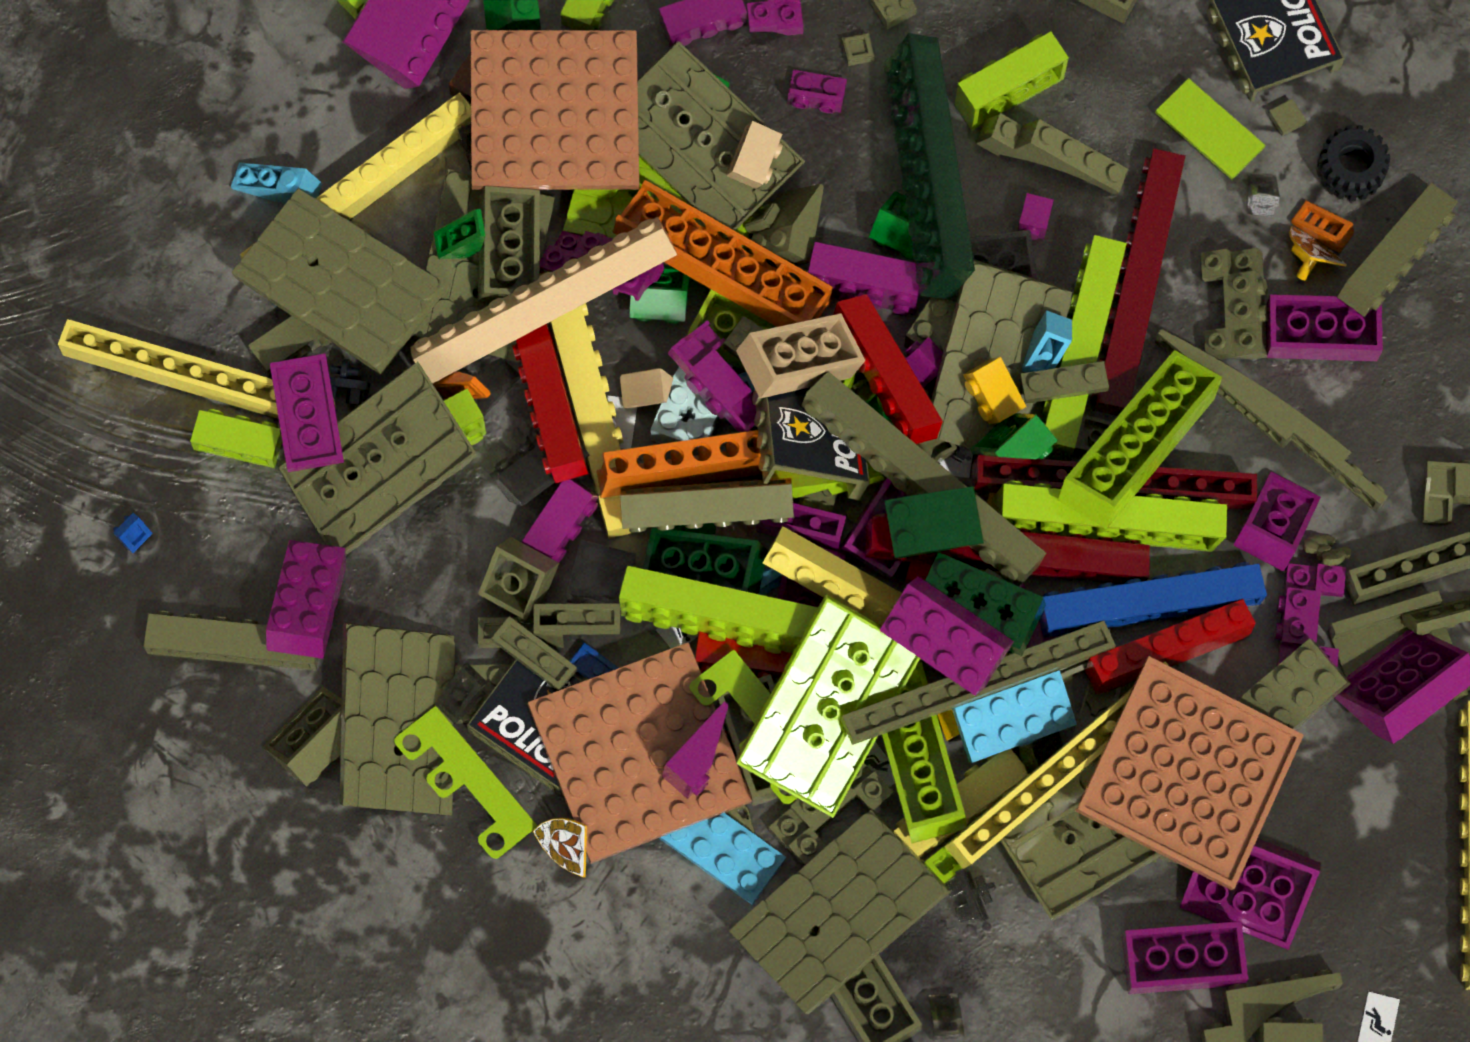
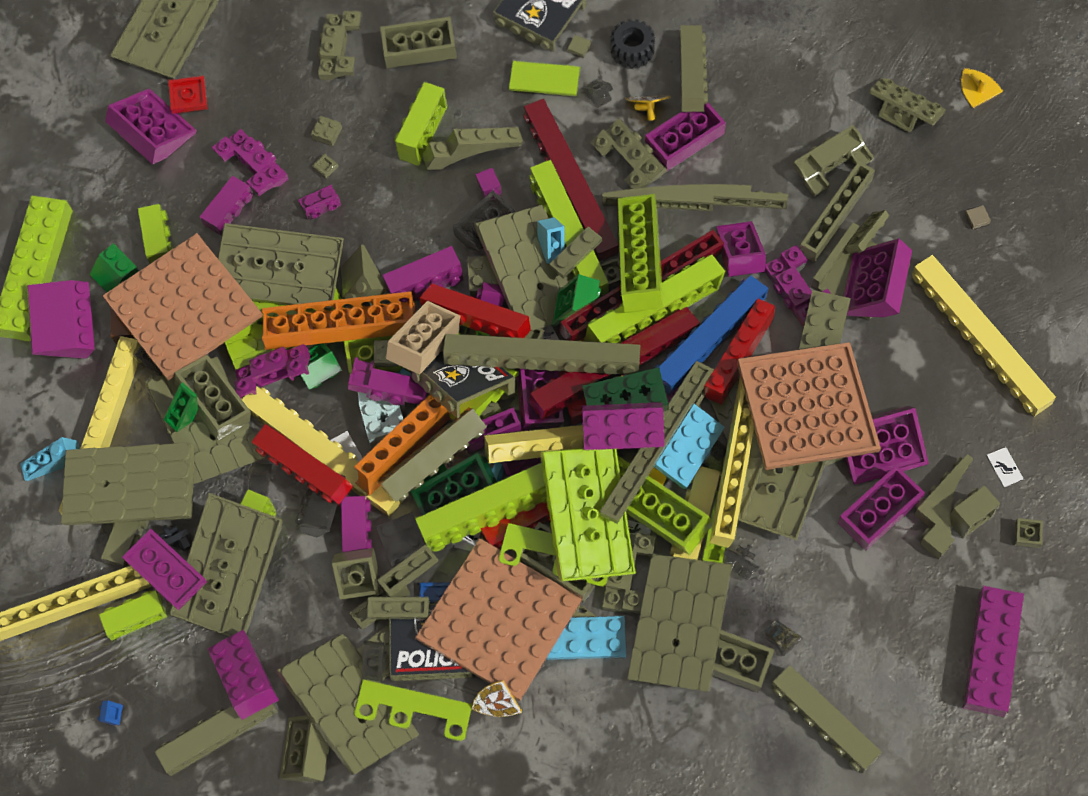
camera: 30 degrees left, 5 degrees down
tan brick [410,217,677,384] -> none
orange slope [433,371,491,399] -> none
tan slope [620,368,673,409] -> none
magenta slope [662,701,729,799] -> none
tan brick [726,121,783,189] -> none
olive tile [745,203,780,234] -> none
green slope [869,191,944,260] -> none
clear green brick [884,33,975,300] -> none
dark green slope [885,486,984,559] -> none
yellow brick [963,357,1027,424] -> none
orange slope [1291,200,1354,253] -> none
olive piece [1303,535,1351,566] -> none

